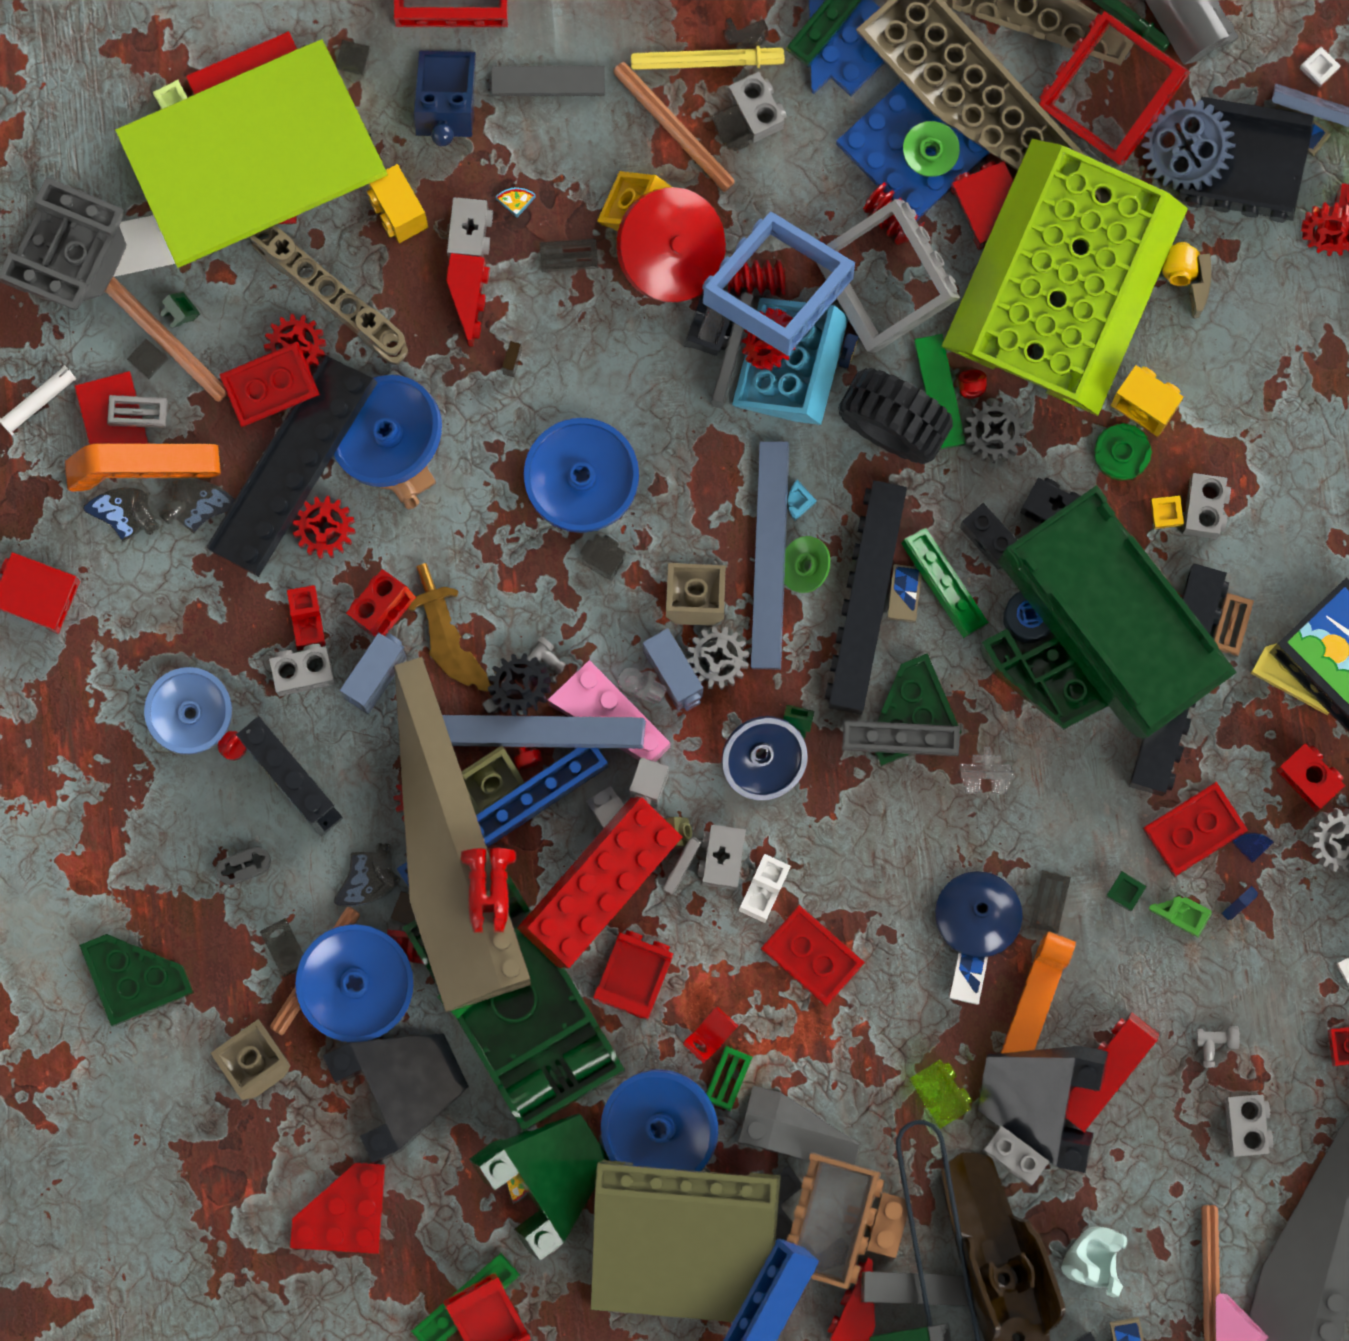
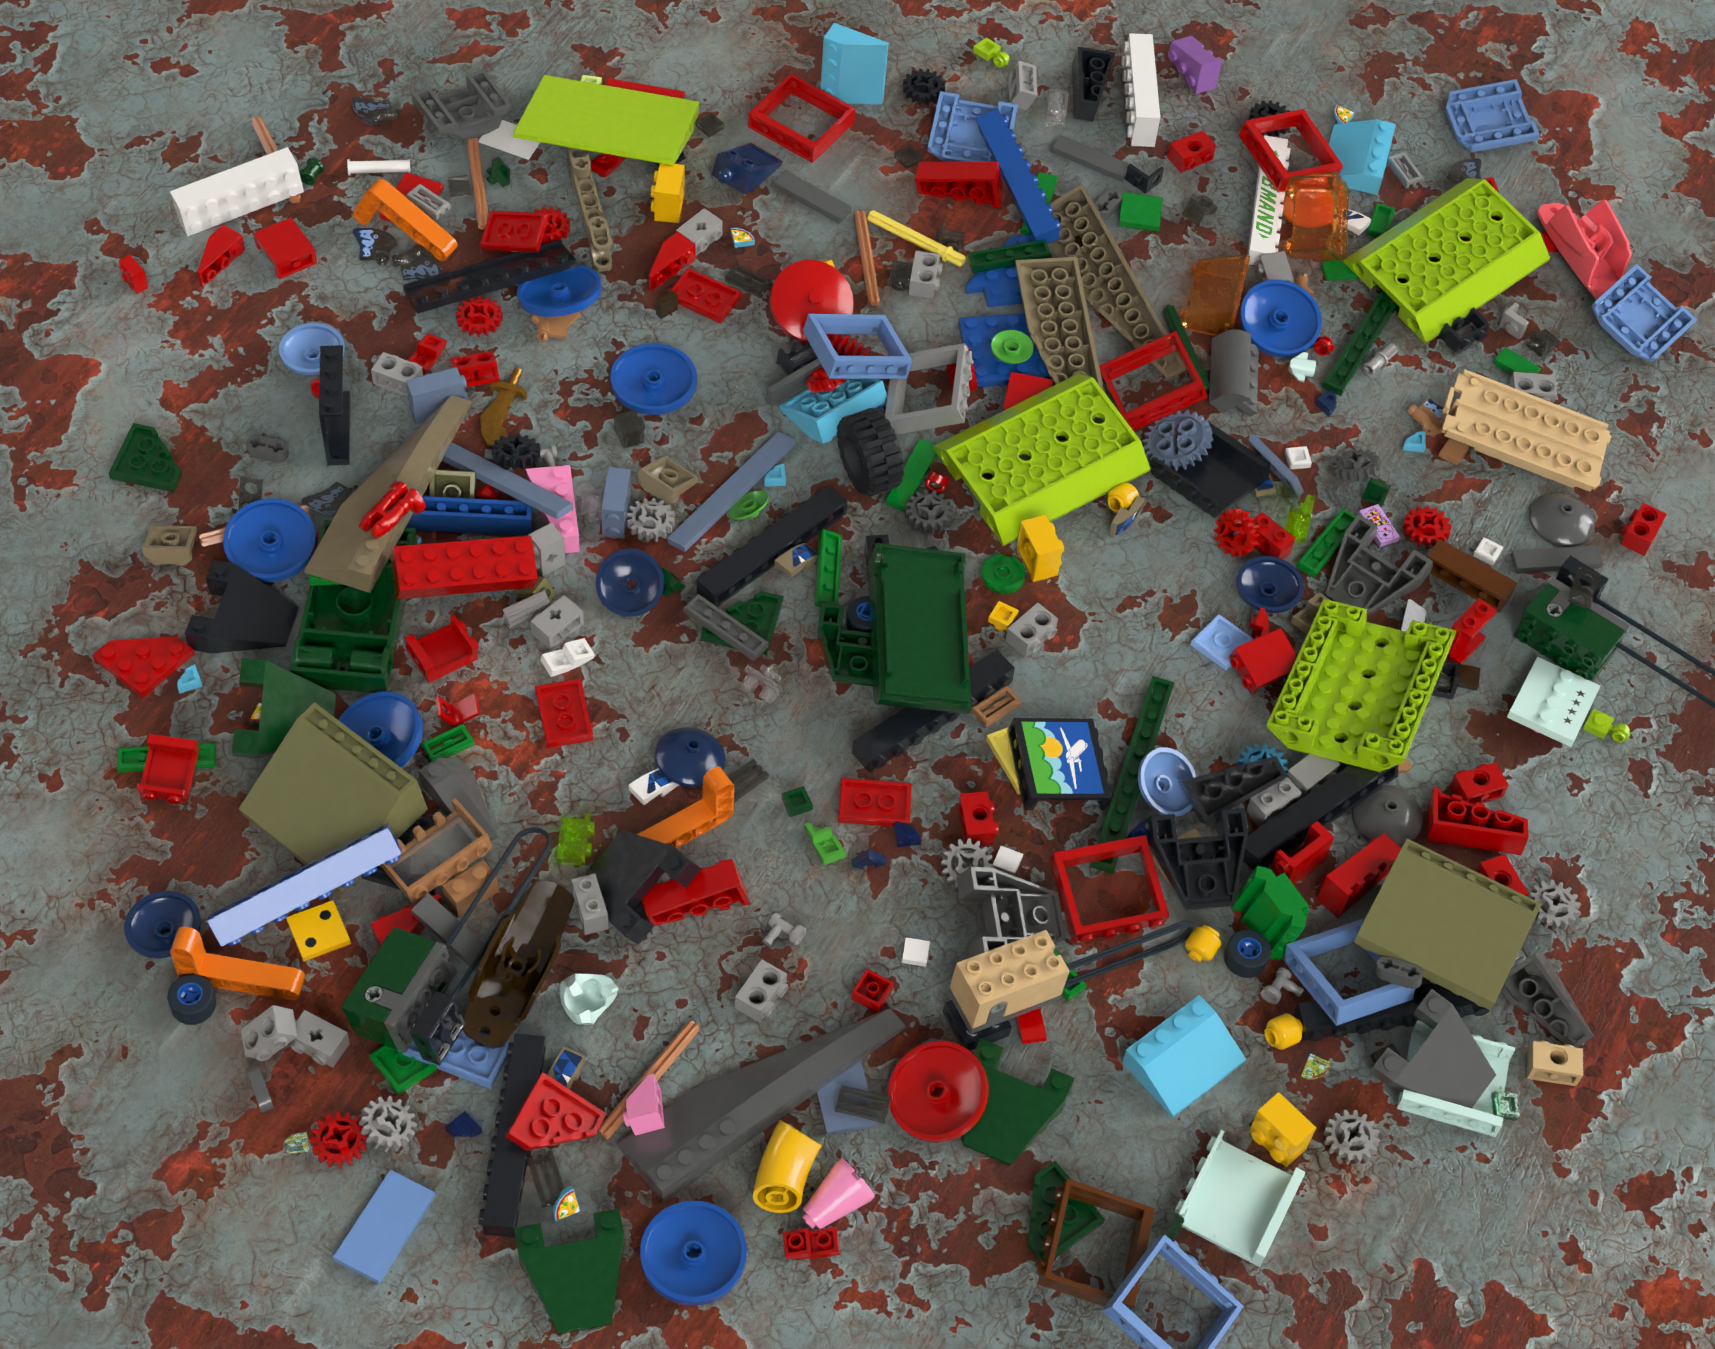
camera: 30 degrees right, 25 degrees down
none -> medium azure tile [177,664,202,694]
none -> red tile [668,268,742,324]

